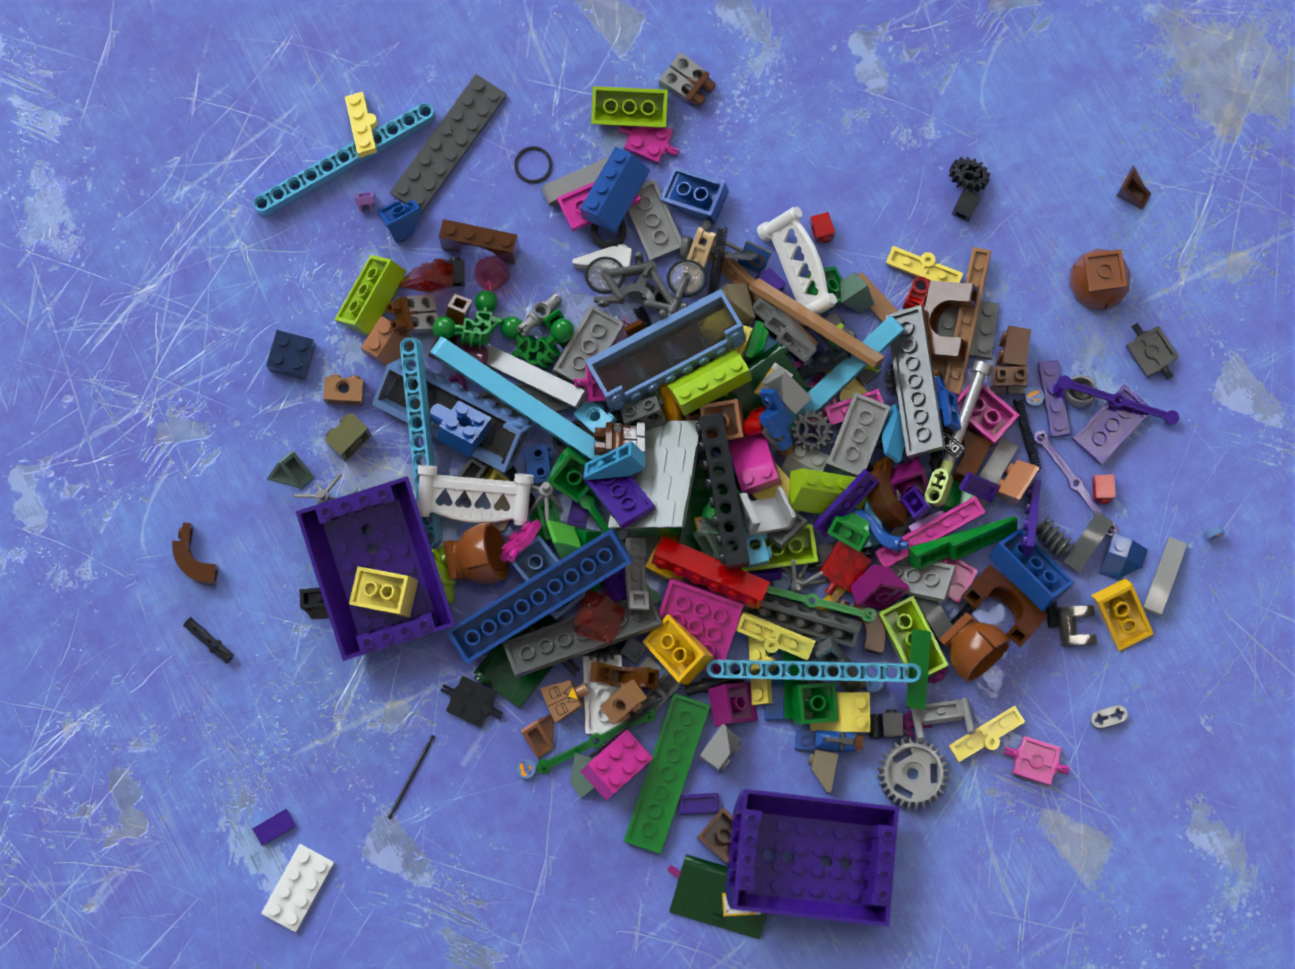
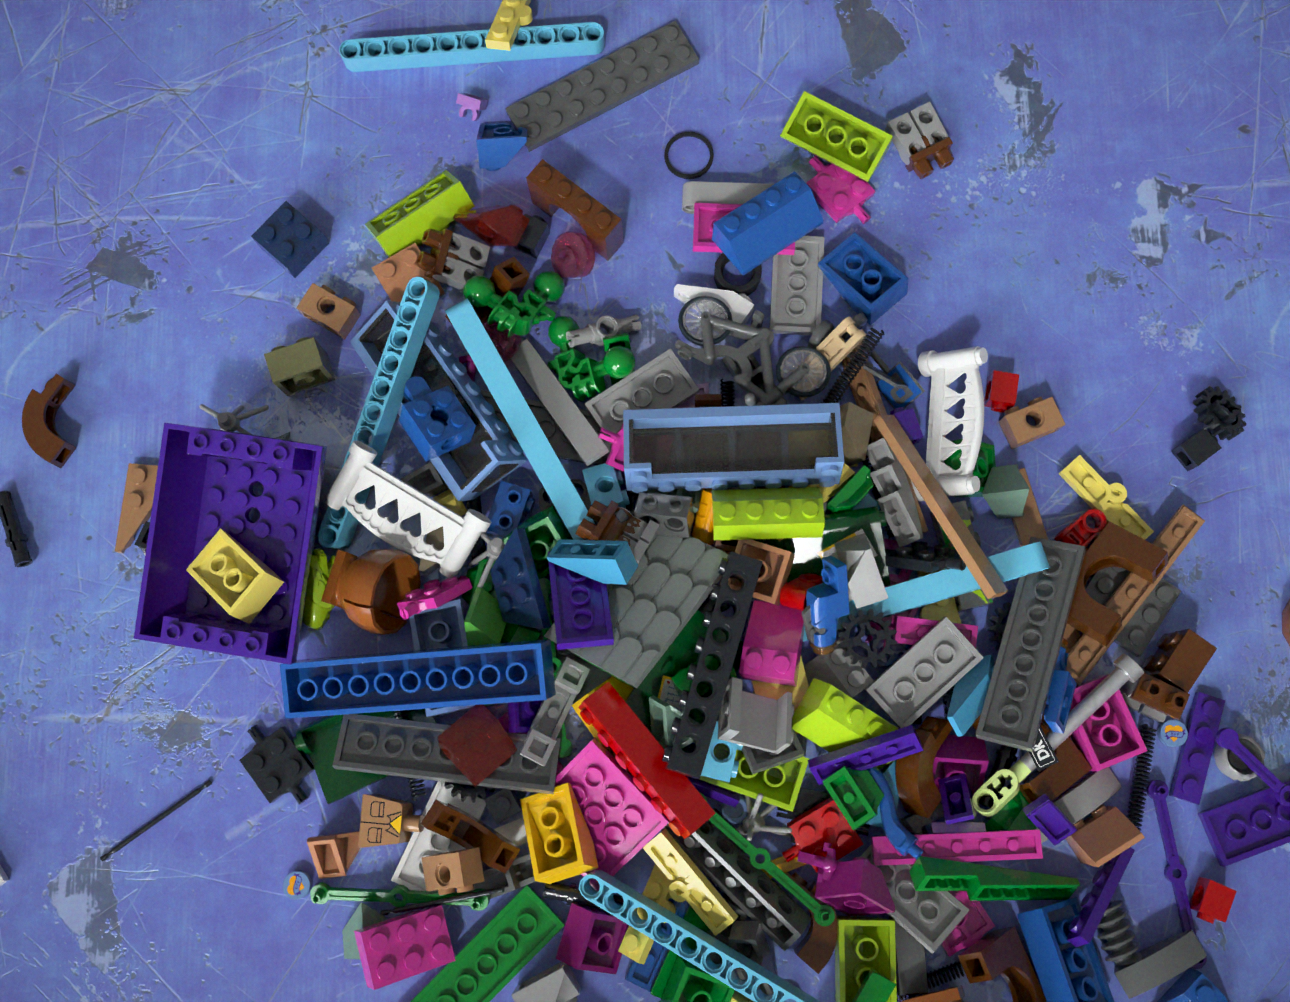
camera: 30 degrees right, 0 degrees up
sand green slope [267,450,314,489] -> none
none -> medium nougat wing [115,463,158,553]
none -> dark blue wing [490,528,551,629]
none -> magenta piece [797,842,837,883]
none -> medium nougat brick [999,397,1066,450]

